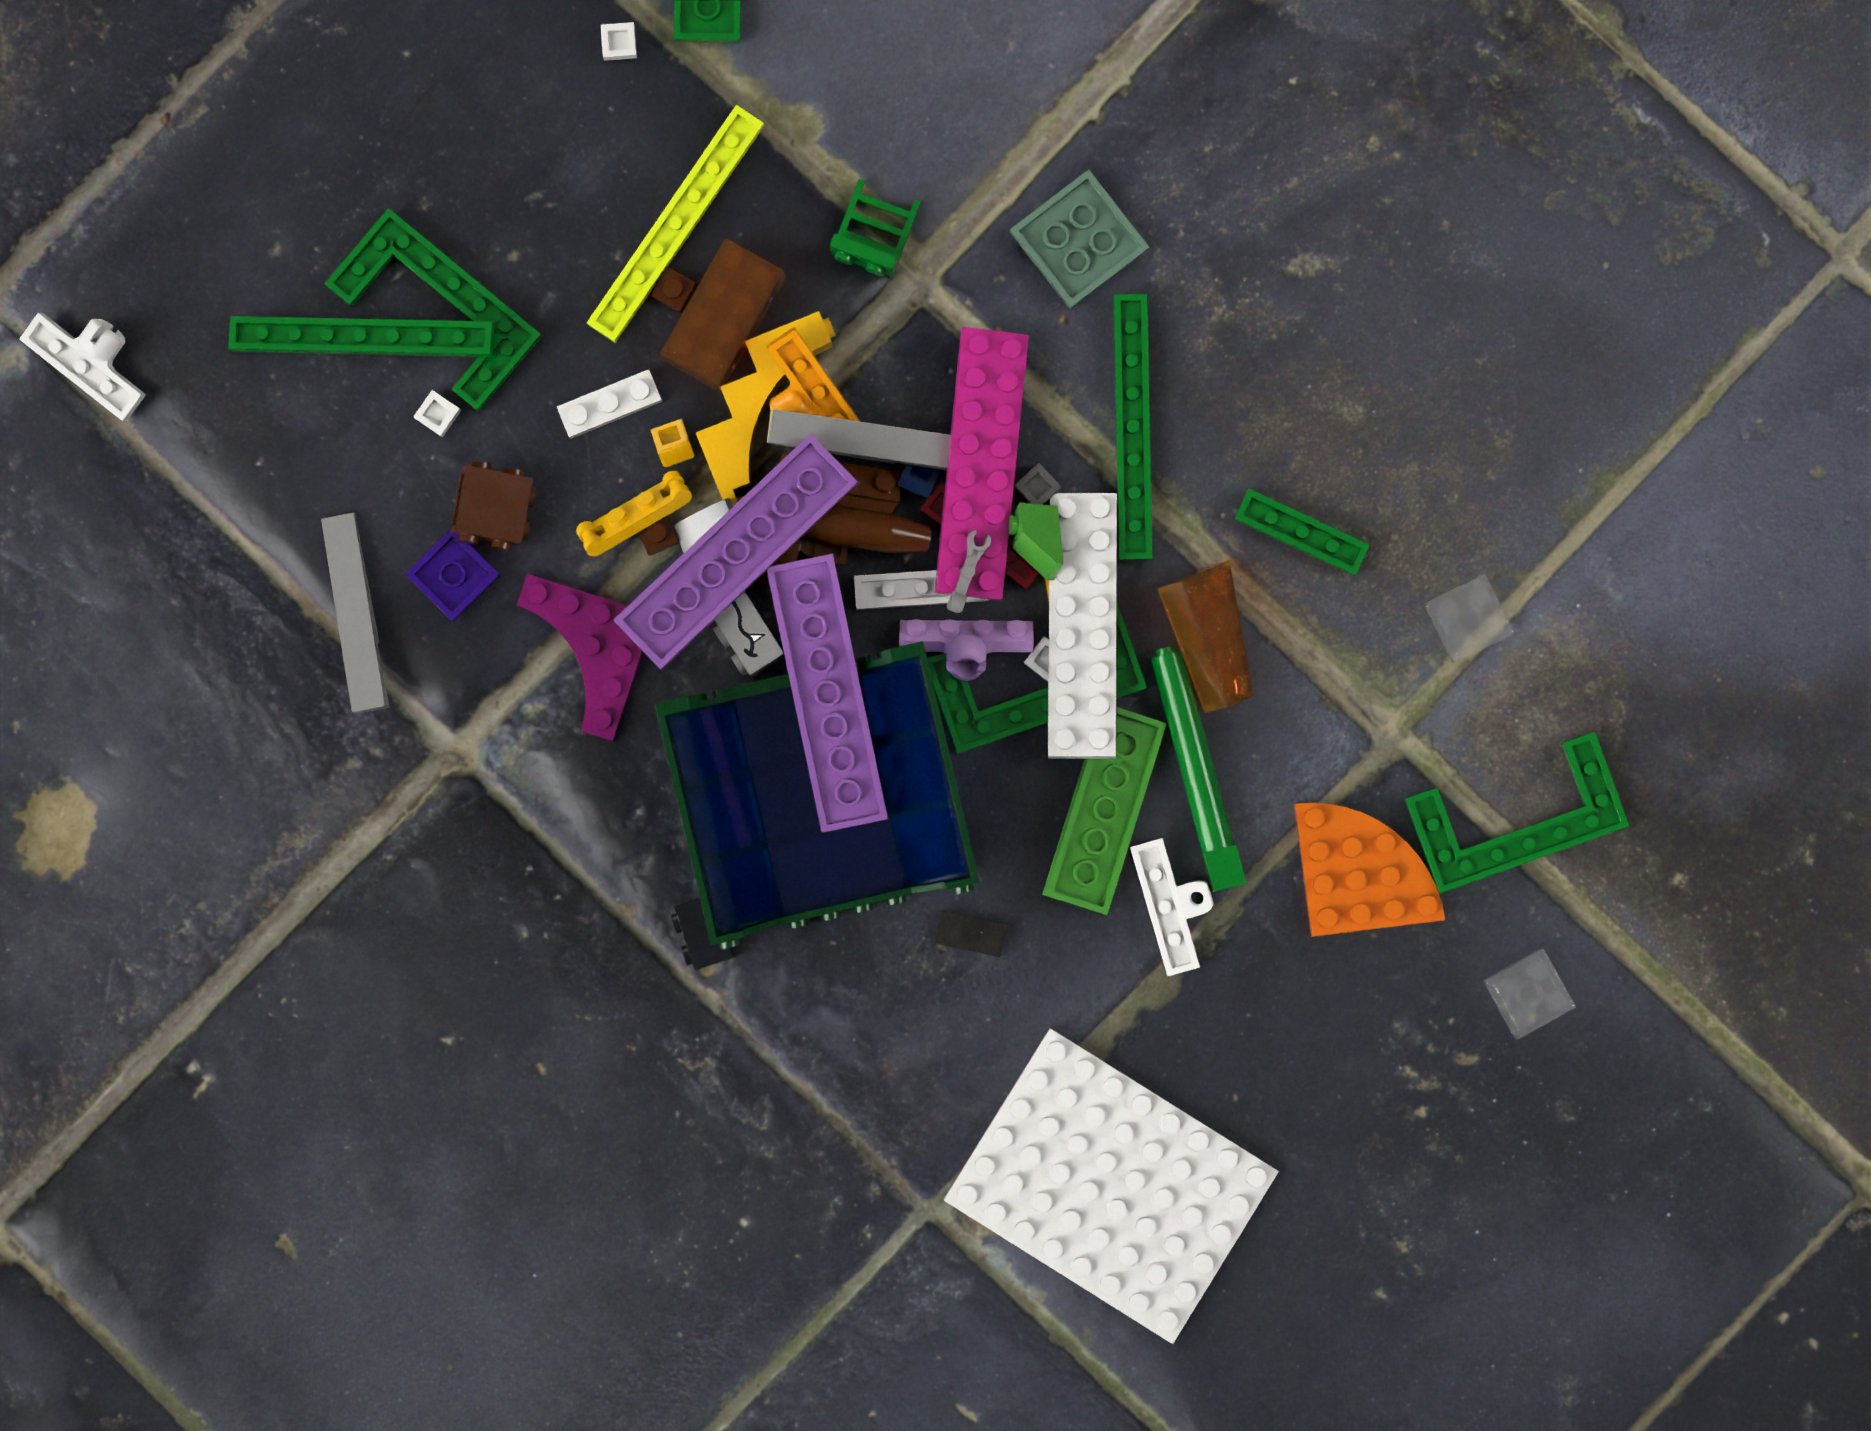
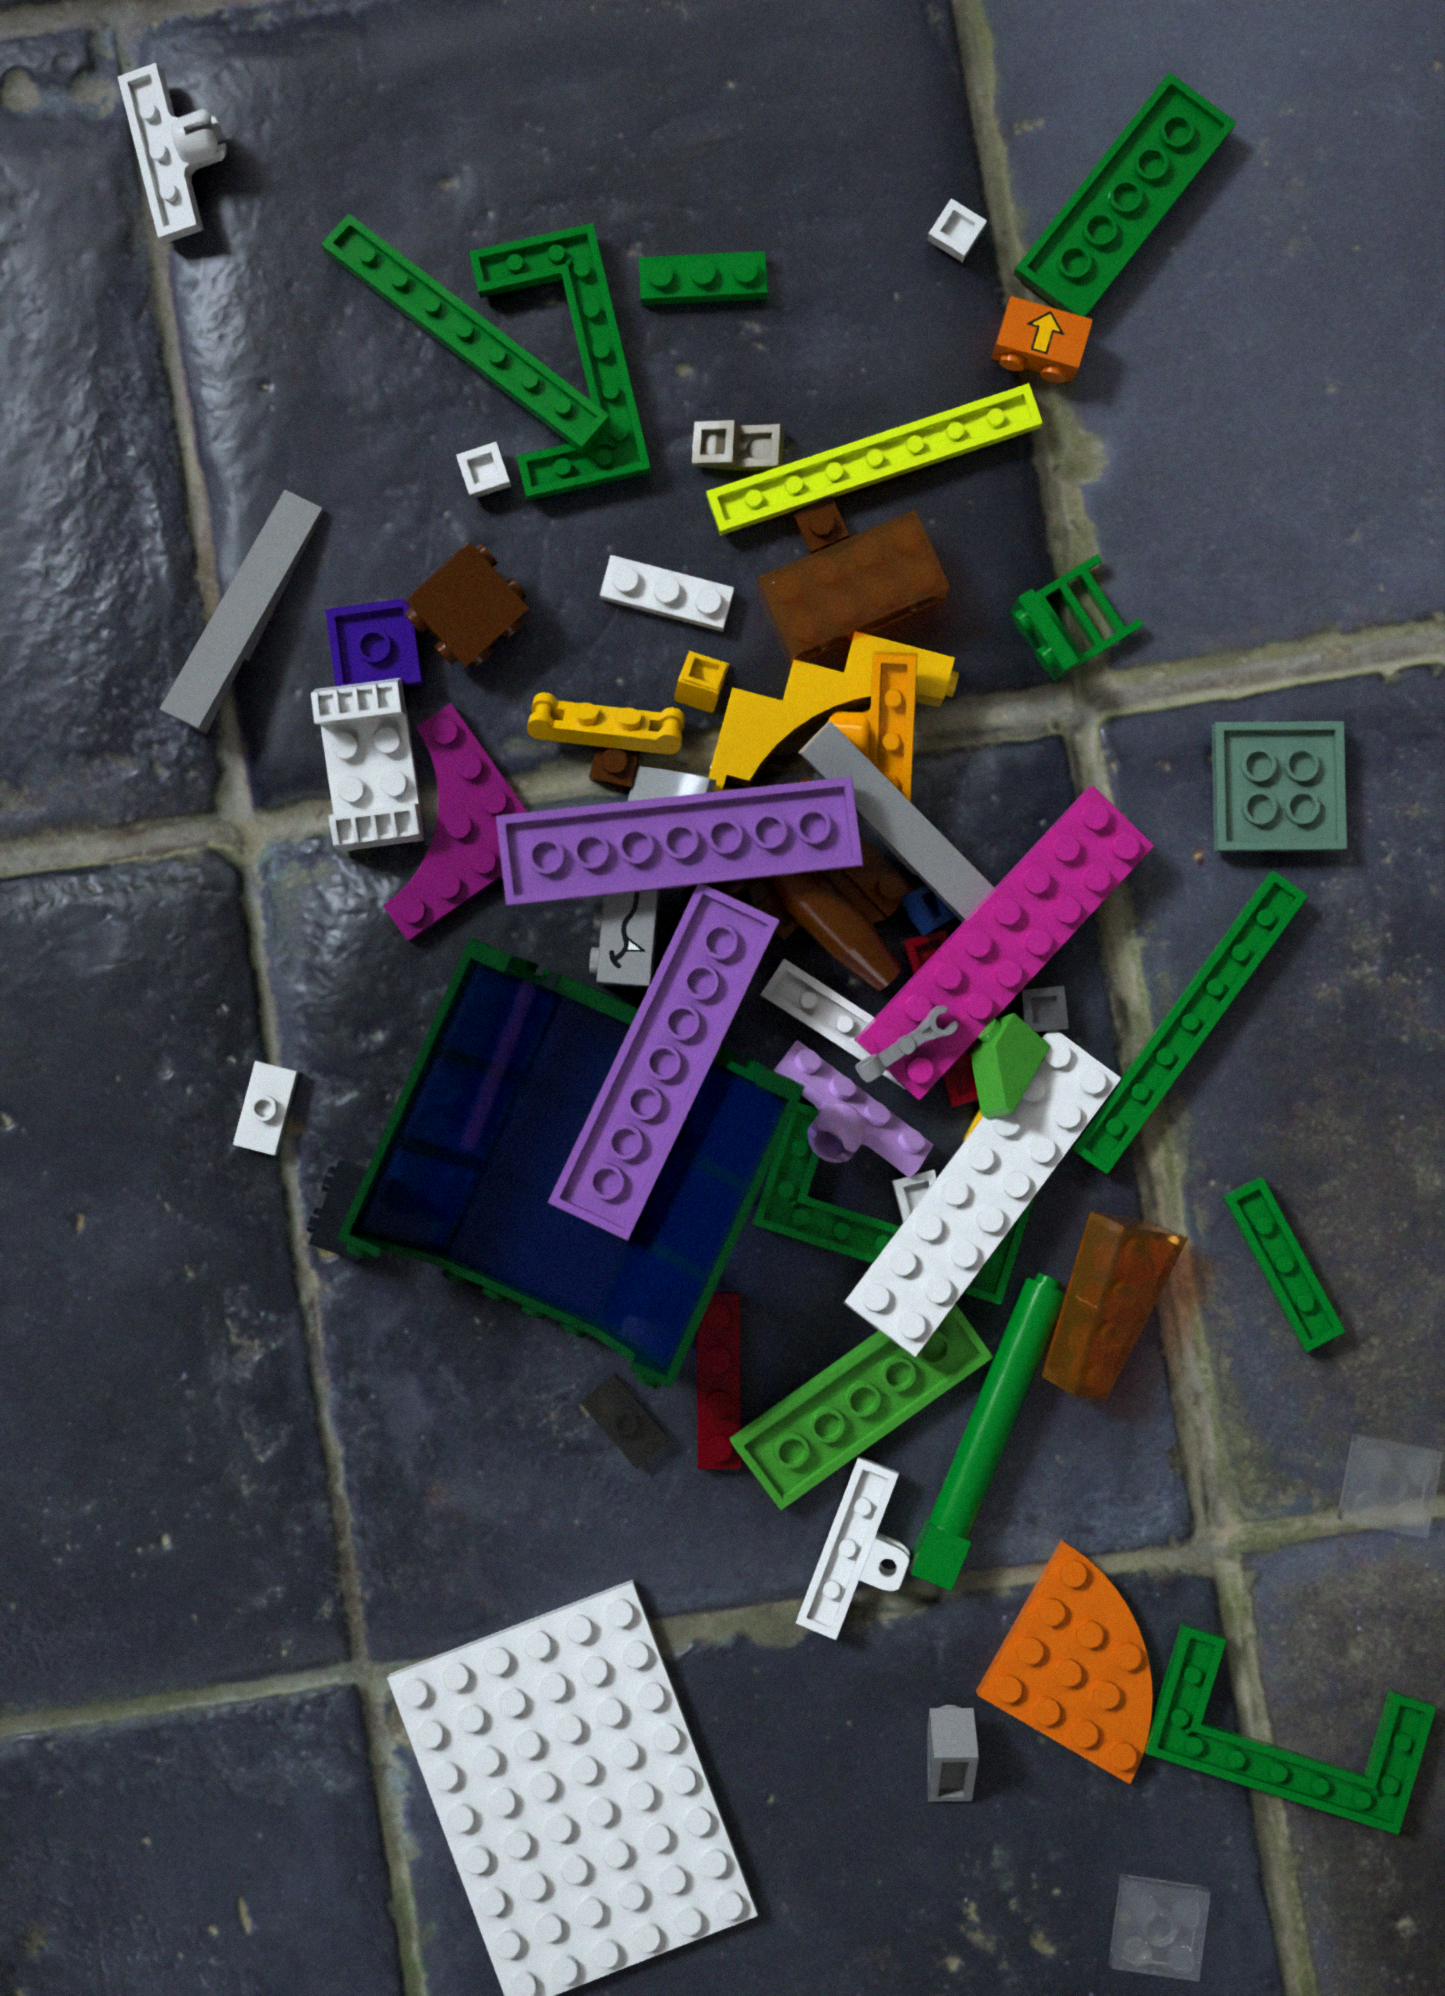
camera: 30 degrees right, 0 degrees up
none -> white plate [233,1061,300,1155]
none -> white plate [311,678,424,852]
none -> green plate [638,251,767,305]
none -> dark tan slope [692,420,785,471]
none -> dark red plate [696,1292,741,1469]
none -> light grey slope [927,1705,979,1802]
none -> orange brick [991,296,1093,383]

